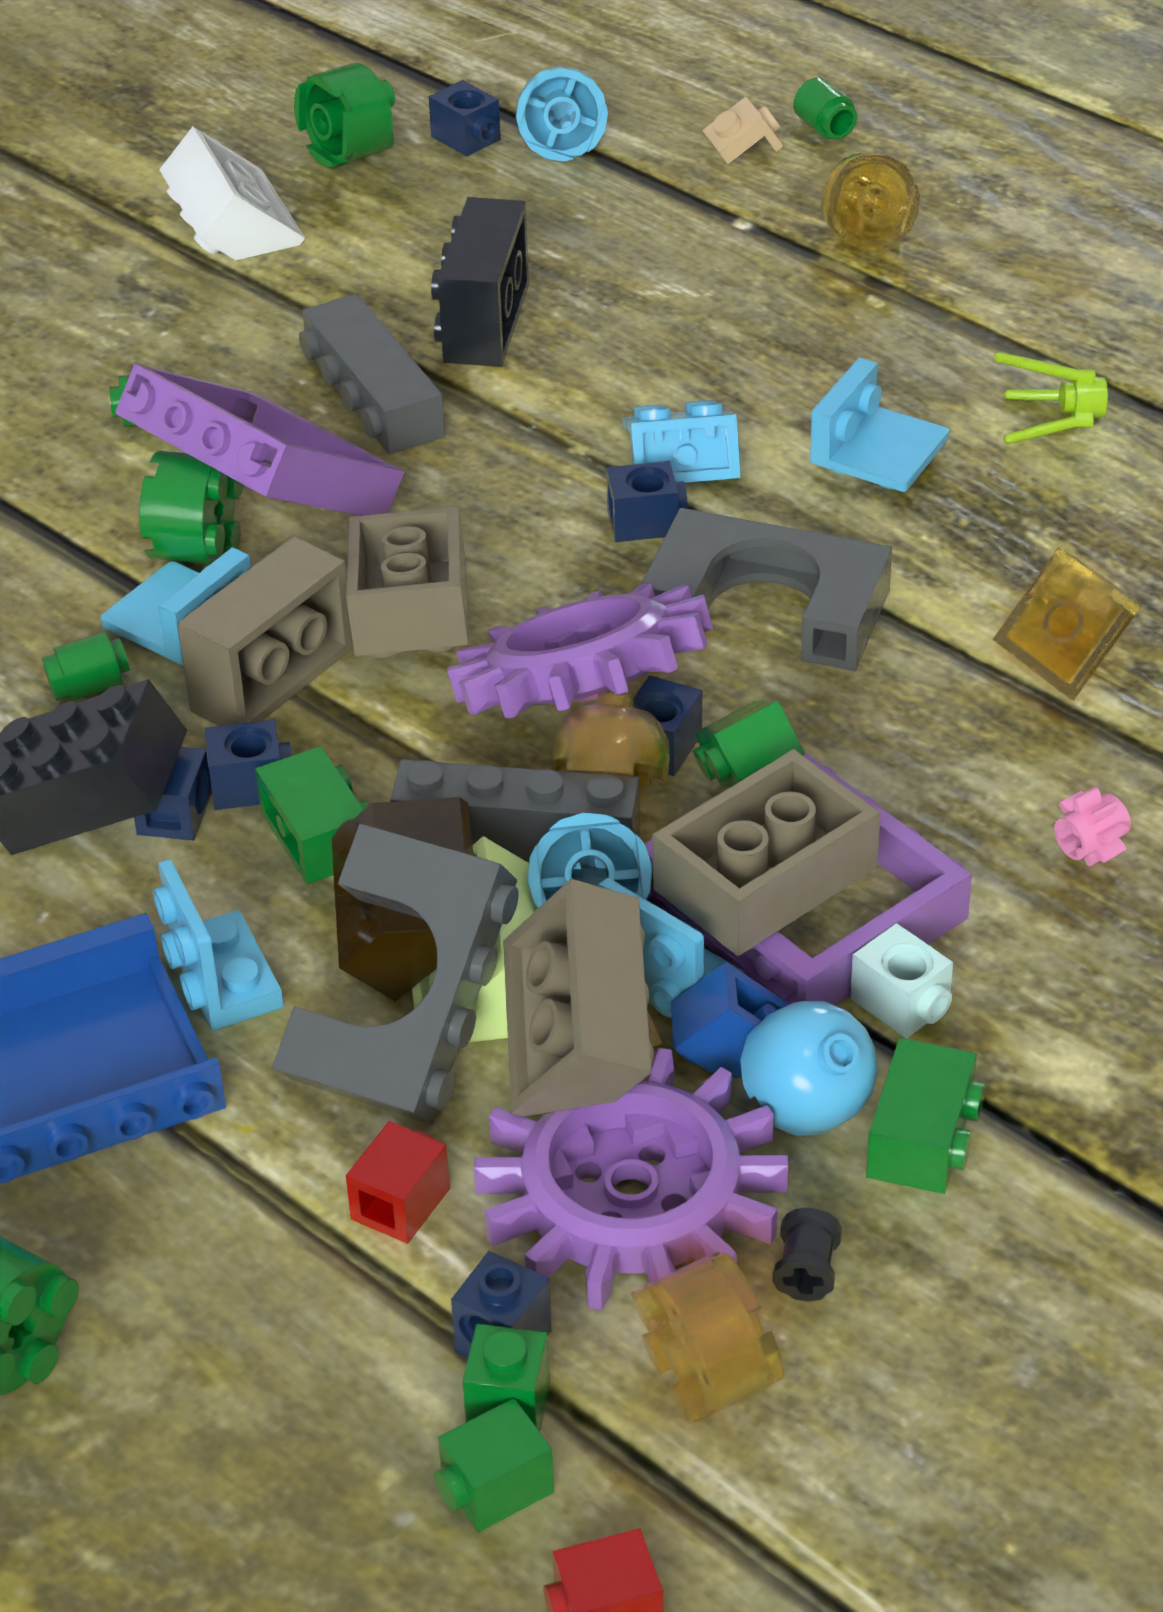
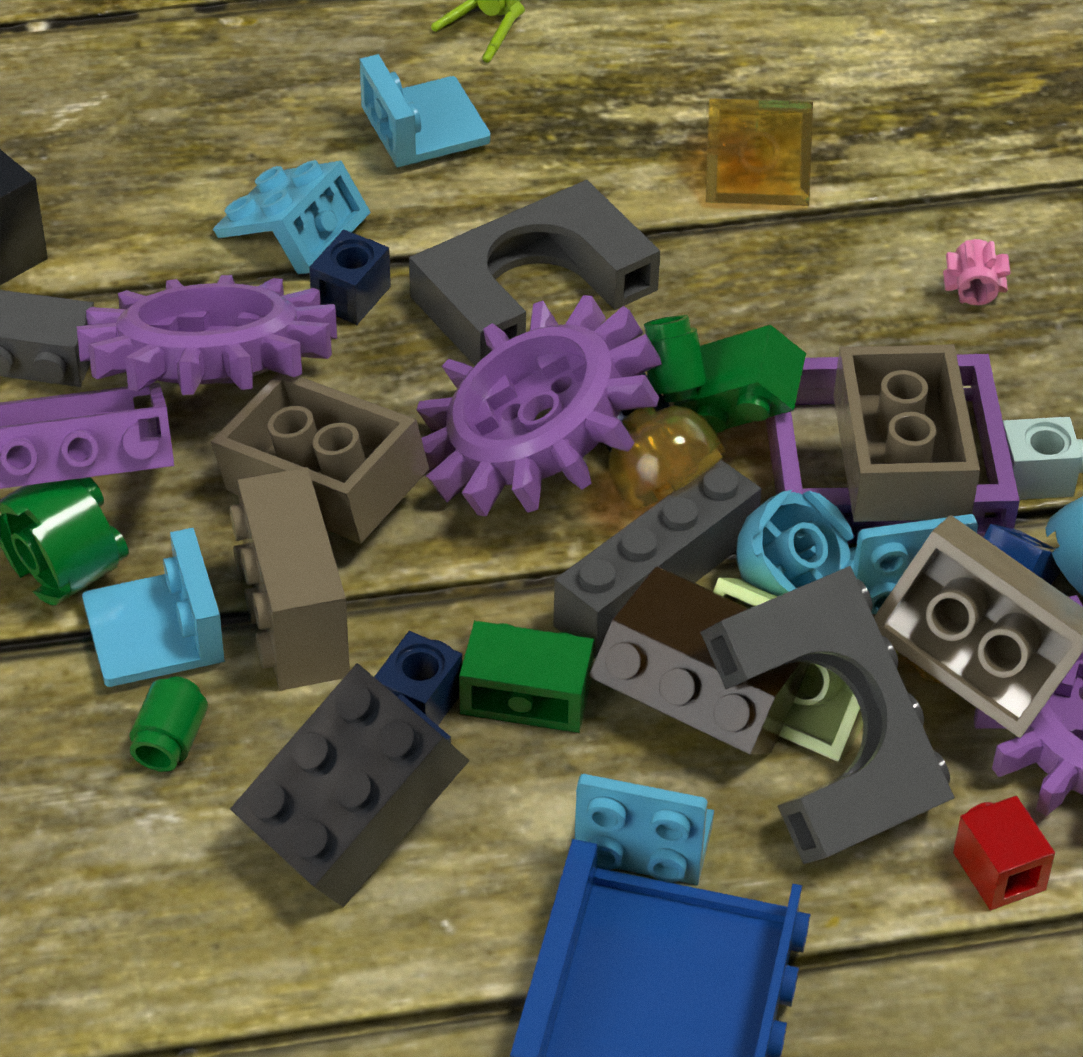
camera: 55 degrees left, 5 degrees up
none -> medium lavender gear [77,275,337,395]
none -> green brick [644,315,707,402]

